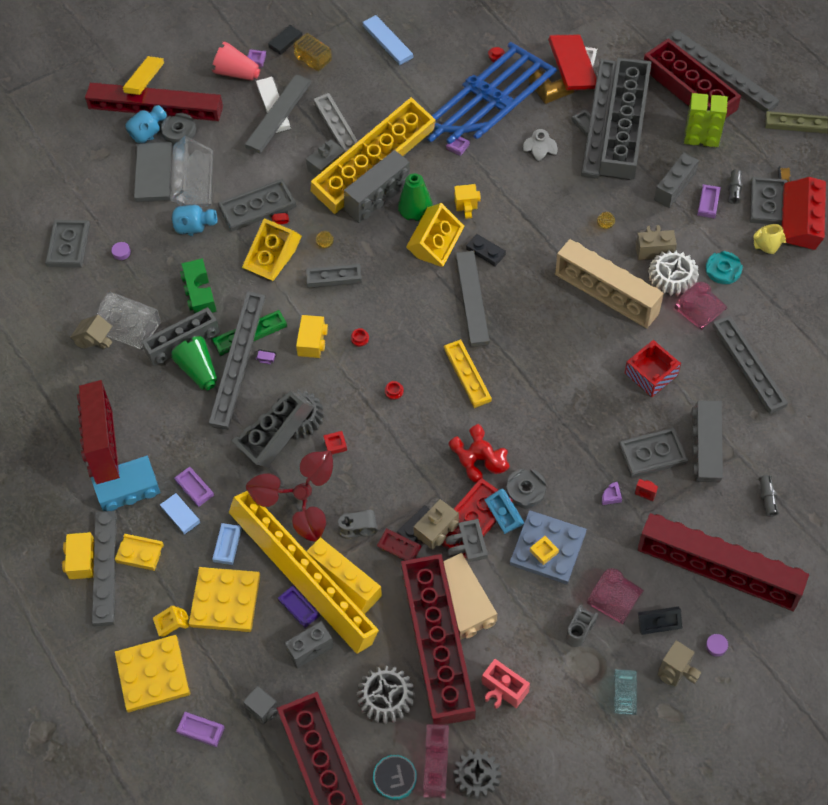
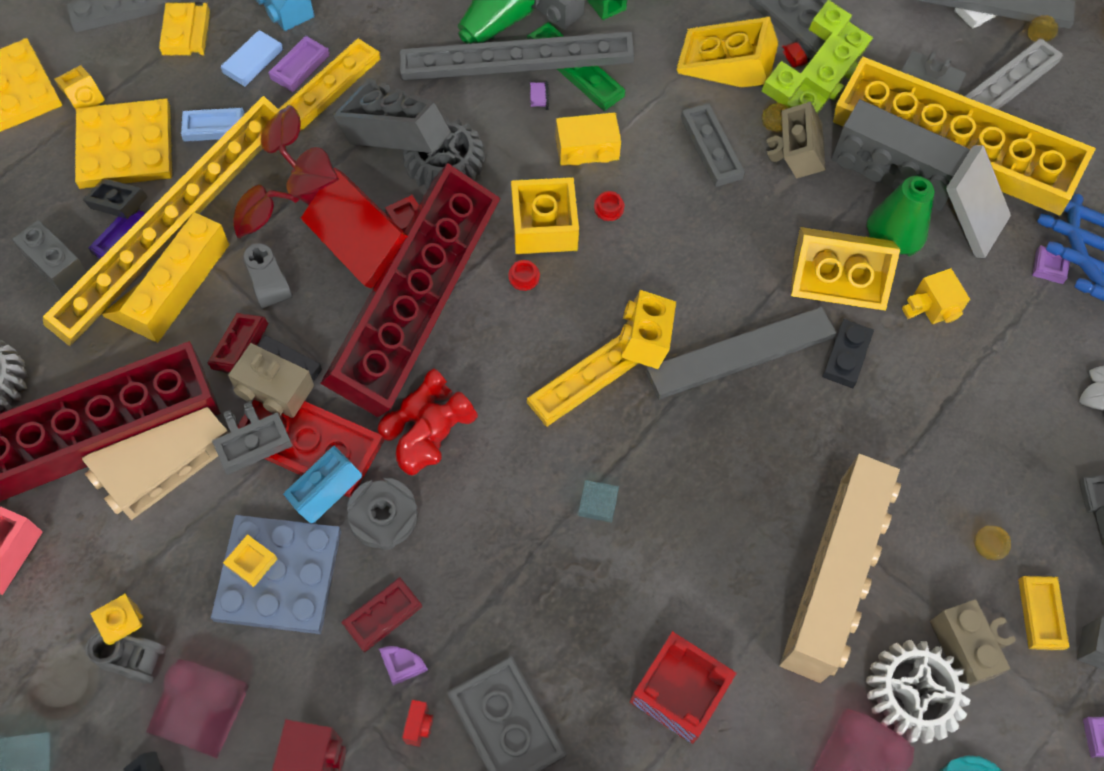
camera: 70 degrees right, 5 degrees up
none -> black plate [83,178,148,219]
none -> yellow bracket [90,594,144,645]
none -> yellow tile [279,38,381,131]
none -> red tile [301,167,409,289]
none -> dark red brick [320,163,500,417]
none -> dark red plate [341,577,422,653]
none -> yellow brick [511,177,579,254]
none -> clear light blue tile [578,480,619,523]
none -> yellow brick [619,290,676,369]
none -> lime bracket [762,0,873,114]
none -> dark tan brick [767,102,826,179]
none -> light grey tile [946,145,1011,258]
none -> yellow tile [1018,576,1069,650]
none -> clear yellow plate [1028,15,1058,42]

